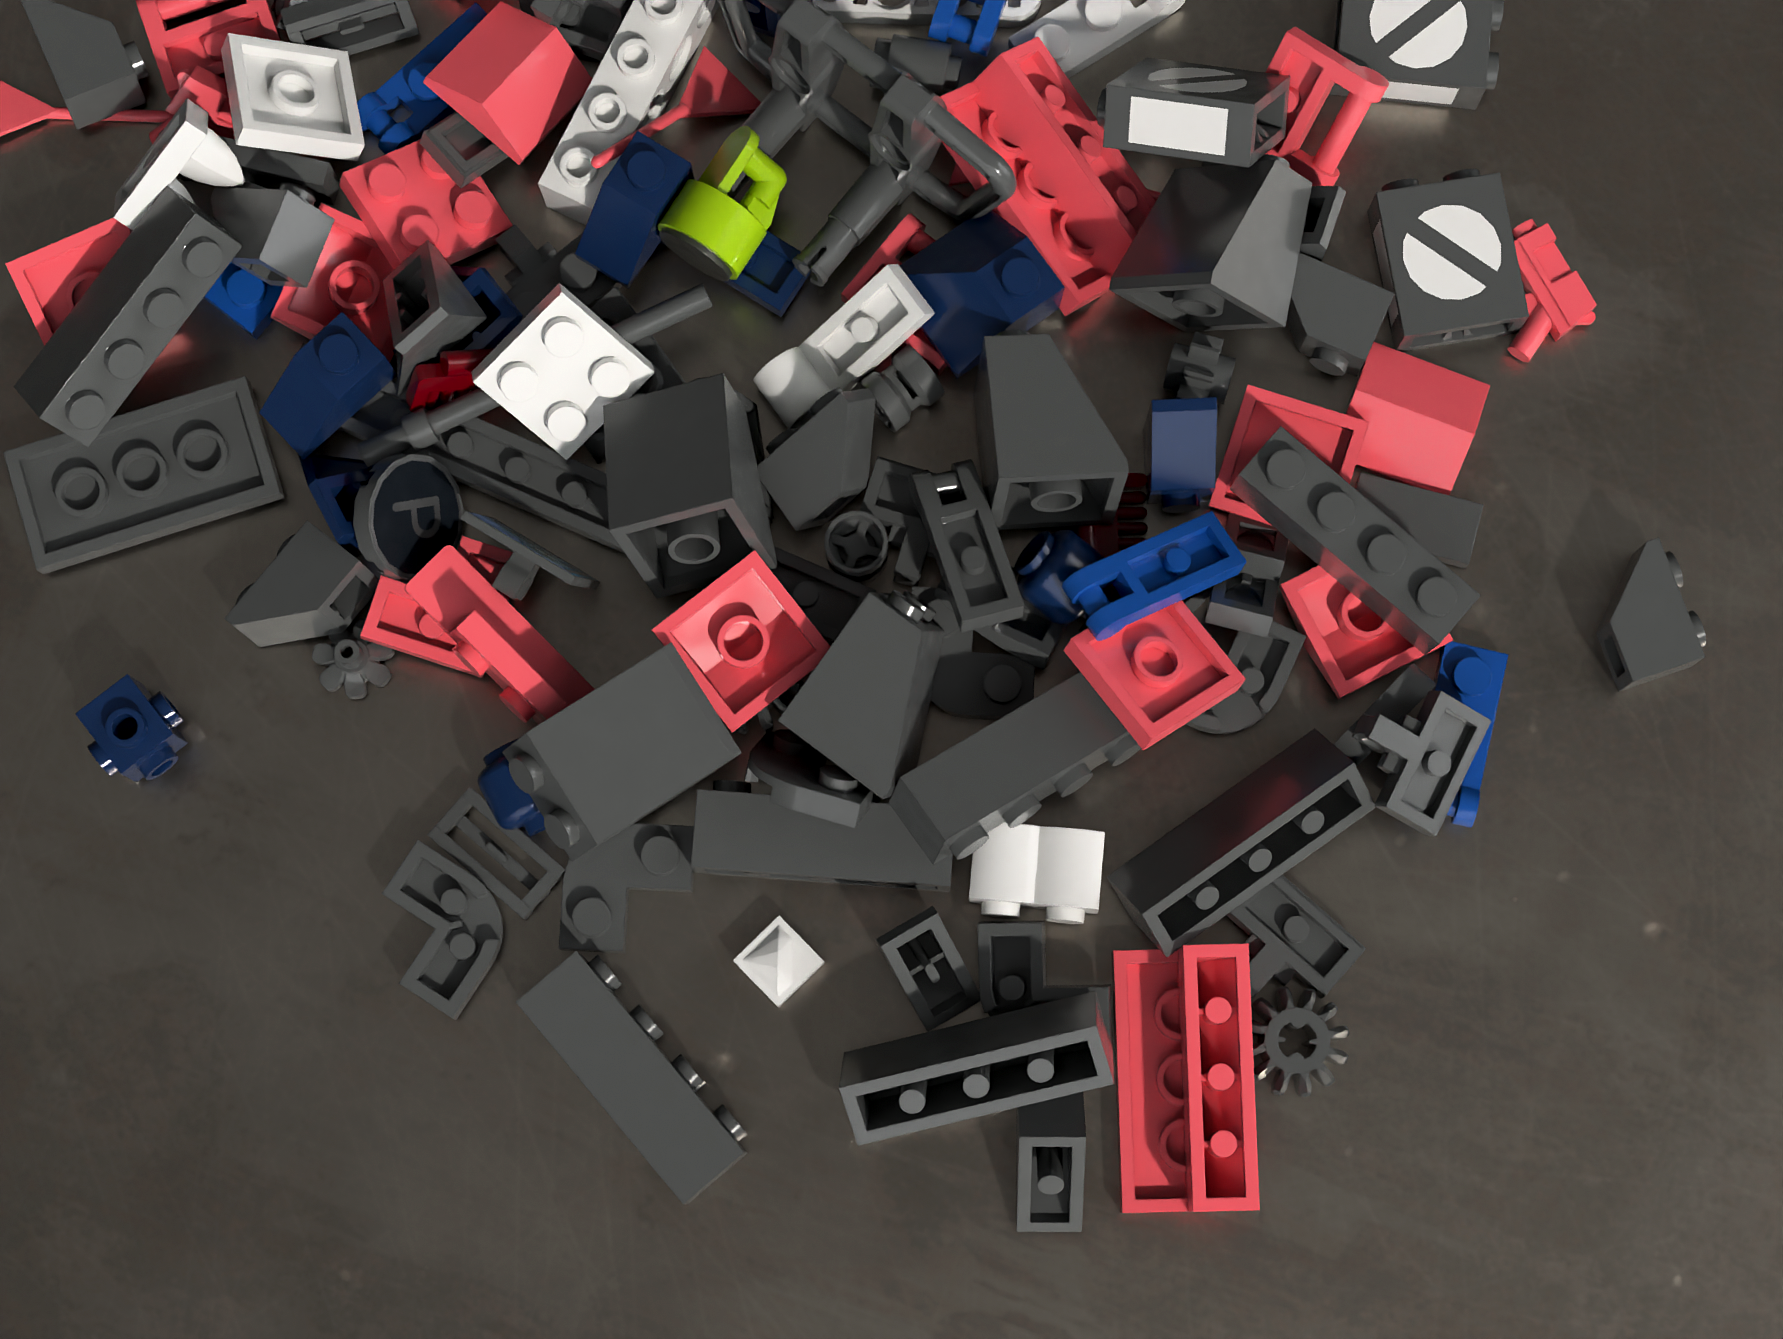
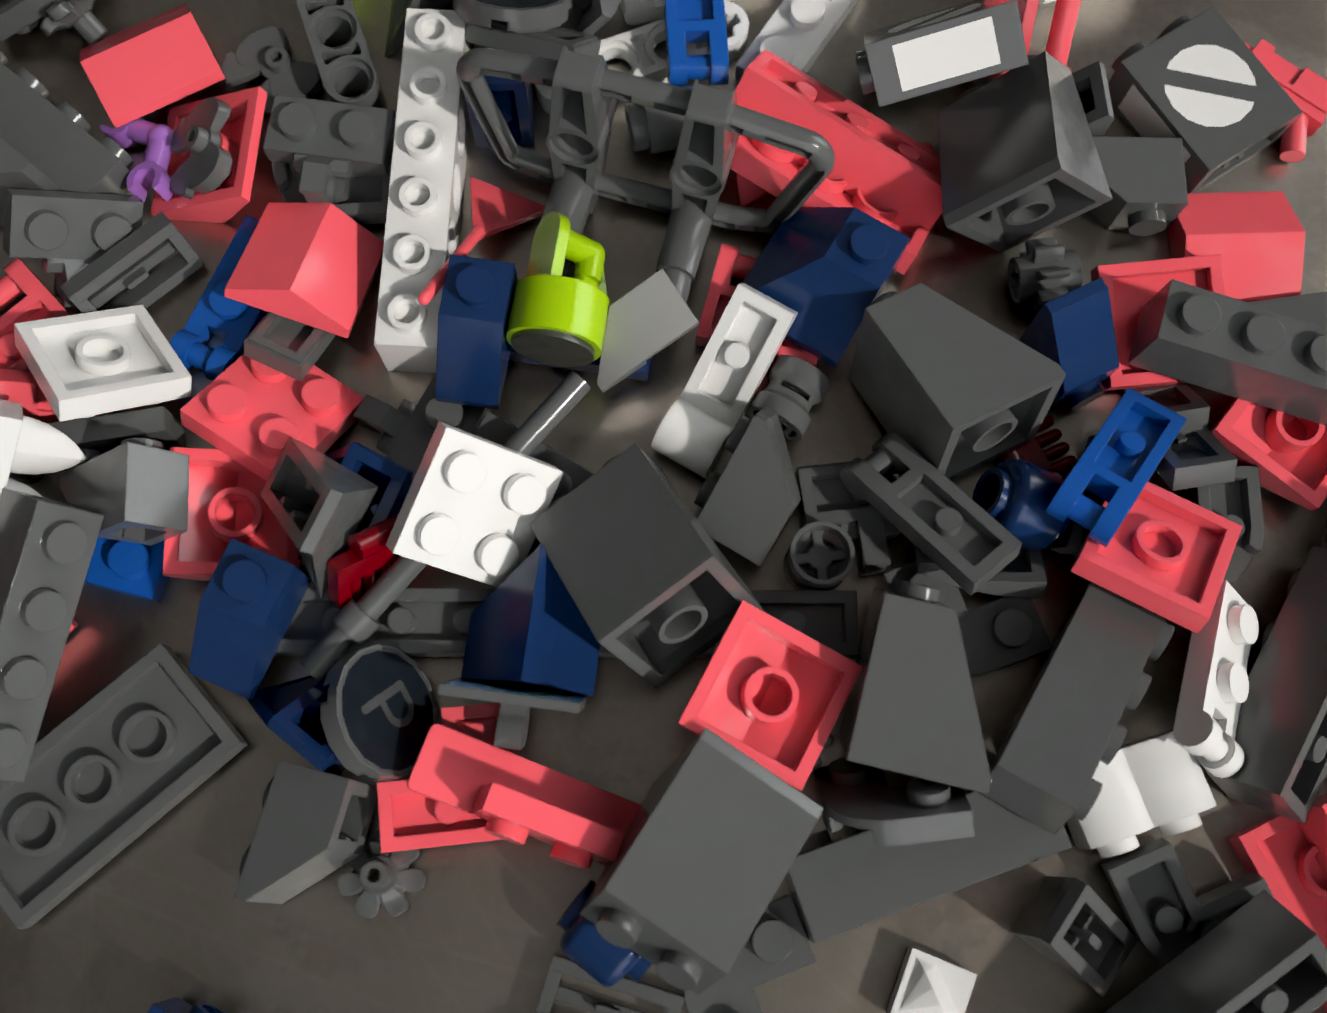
camera: 30 degrees left, 5 degrees down
none -> dark blue slope [461,544,601,697]
none -> light grey slope [597,268,699,393]
none -> white plate [1174,580,1259,778]

